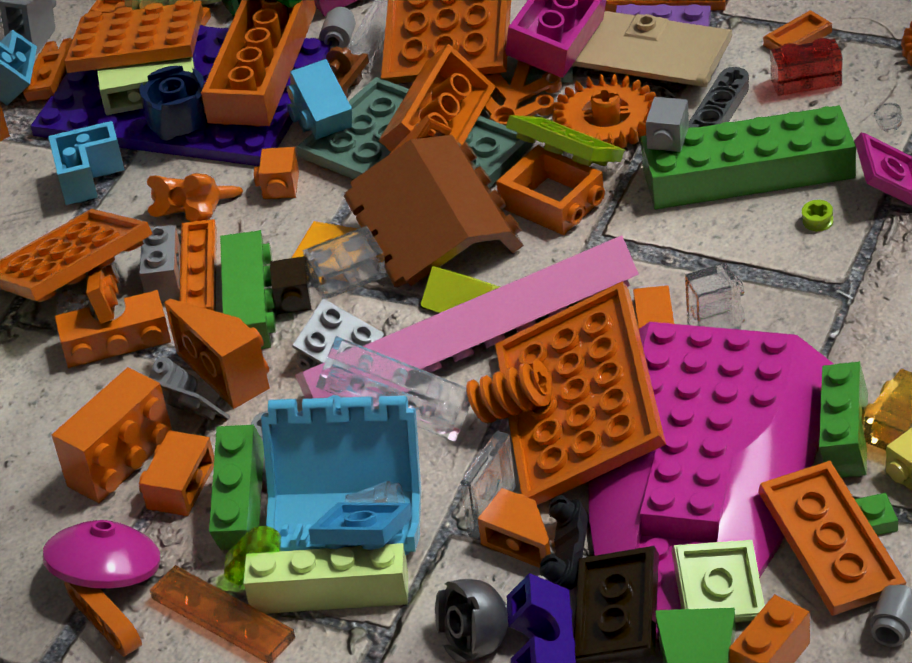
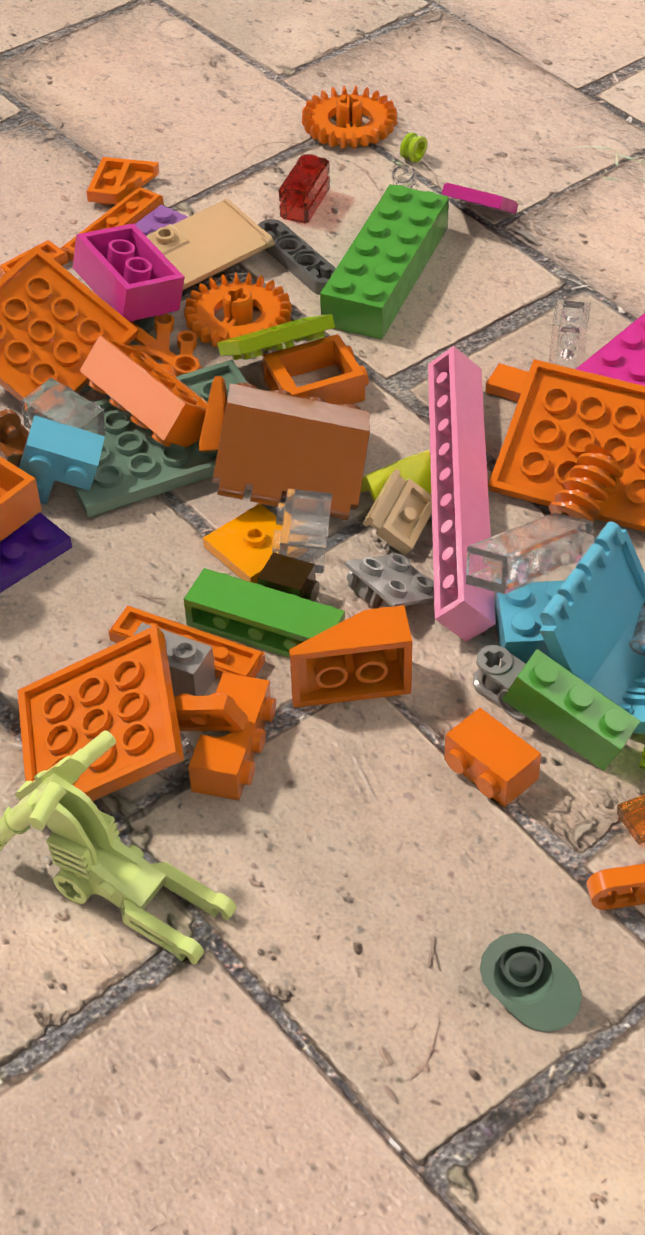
camera: 65 degrees left, 5 degrees up
dark pink dish [43,520,160,588] -> none
orange brick [51,367,172,504] -> none
orange animal [147,173,243,222] -> none
light grey hinge [149,357,230,420] -> none
orange brick [254,147,299,199] -> none
light grey brick [646,97,689,152] -> none
orange tile [763,10,832,59] -> none
lime bush [802,200,834,232] -> none
none -> clear brick [21,378,106,436]
none -> tan plate [362,469,432,555]

